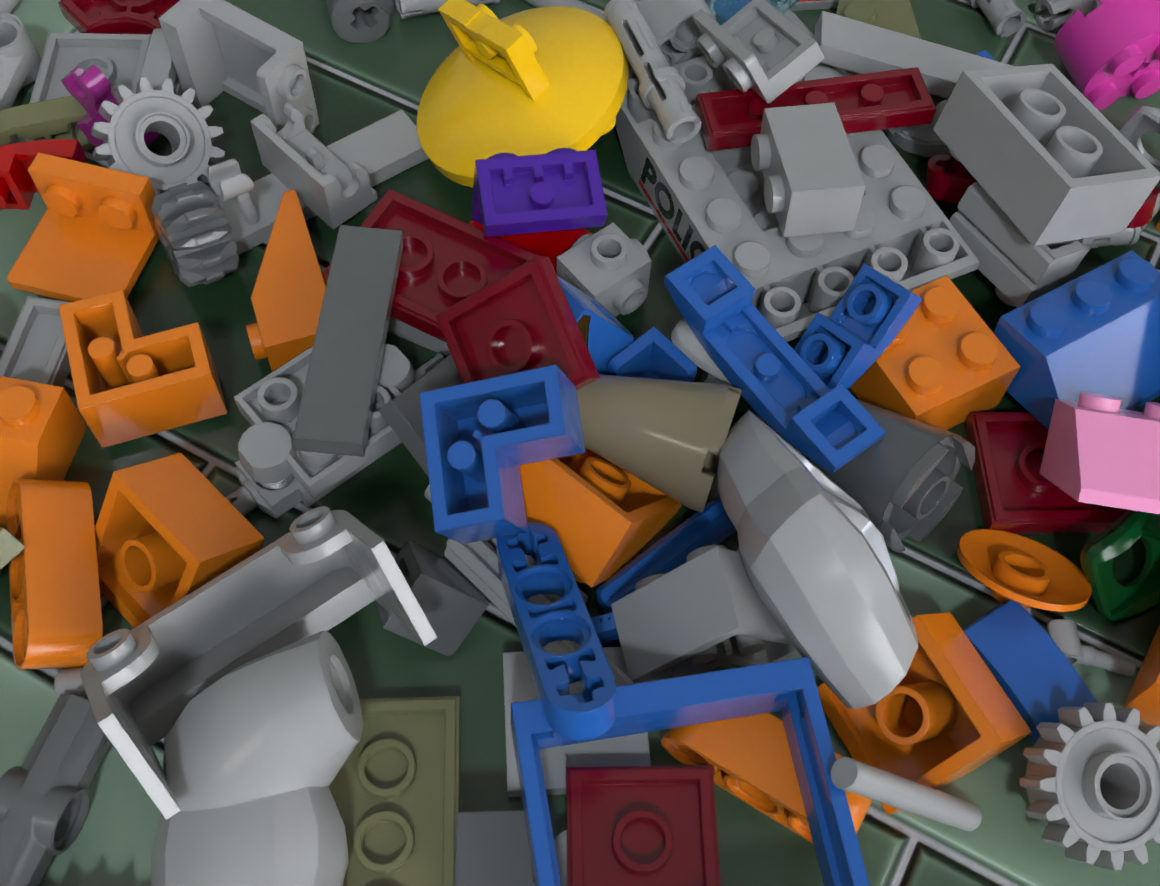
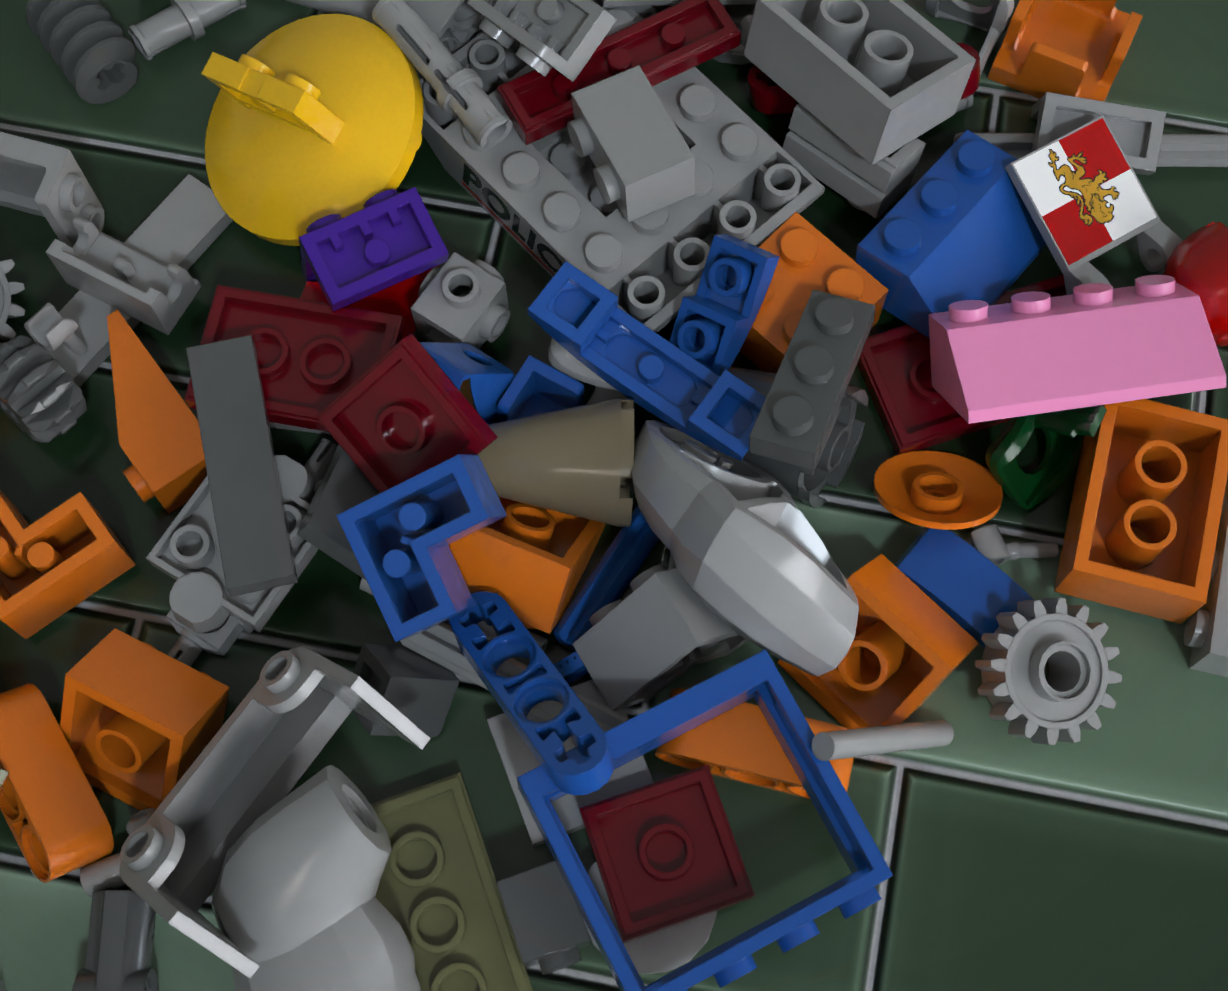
camera: 15 degrees left, 10 degrees up
none -> dark grey plate [749,290,875,470]

